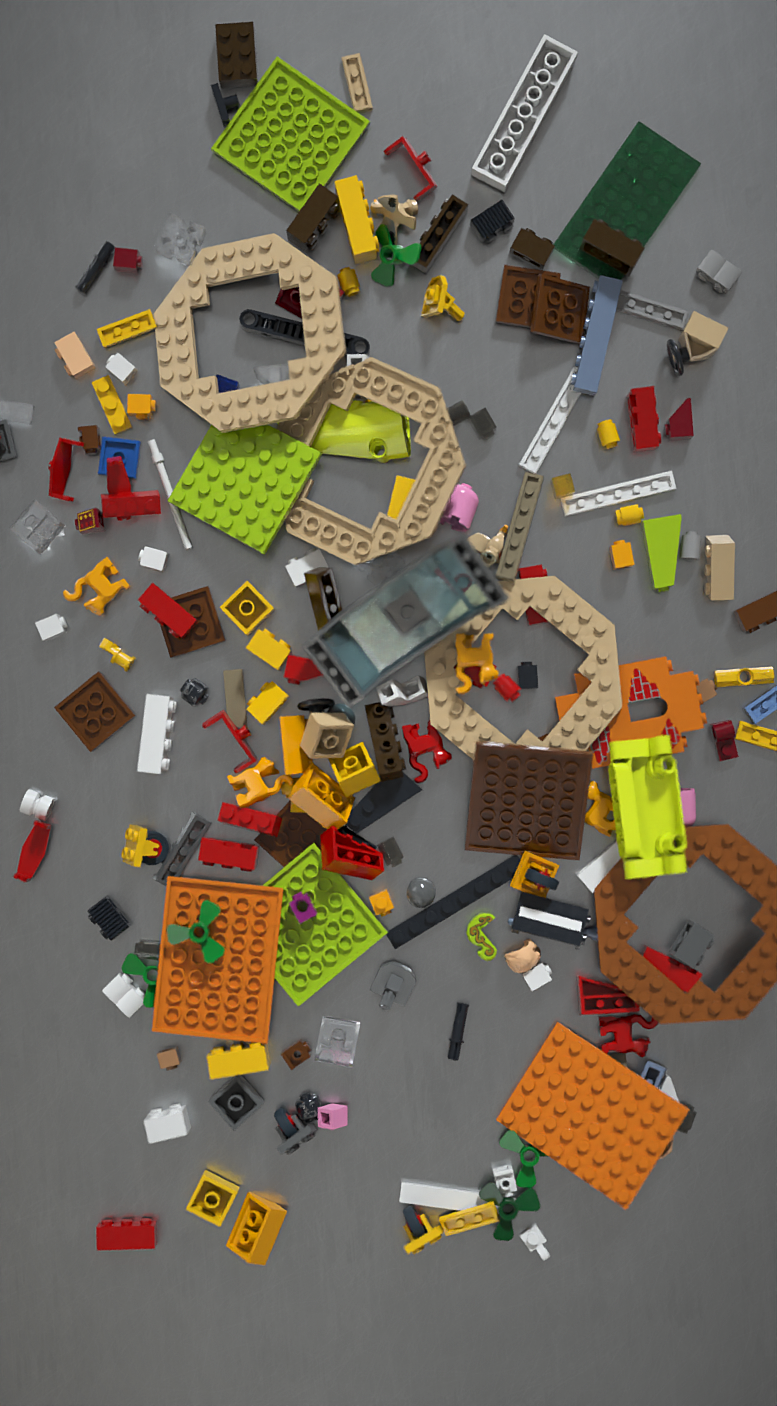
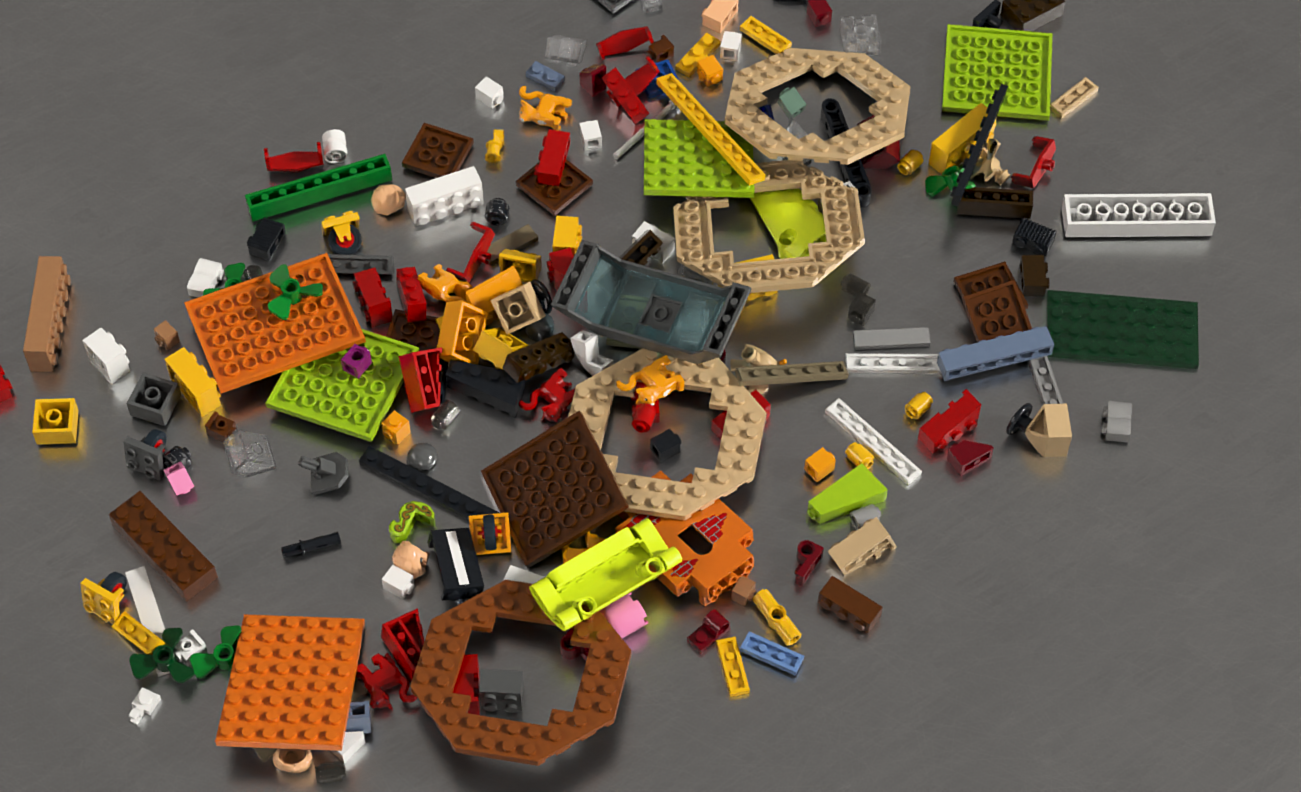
camera: 55 degrees right, 30 degrees down
yellow brick [220,581,275,636] -> none
light orange slope [226,1192,287,1265] -> none
dark brown brick [286,183,340,253] -> none
yellow piece [421,275,465,321] -> none
bright pink cylinder [439,483,479,532] -> none
clear yellow brick [550,473,575,499] -> none
dark brown brick [579,219,645,277] -> none
none -> medium nougat brick [23,256,71,372]
none -> reddish brown brick [109,491,218,602]
none -> green brick [245,154,392,222]
none -> light nougat hair [371,184,406,215]
none -> sand blue plate [526,61,565,92]
none -> yellow plate [656,73,765,186]
none -> sand green brick [778,87,807,120]
none -> dark red plate [794,540,824,586]
none -> light grey tile [853,327,931,350]
none -> black plate [950,84,1008,207]

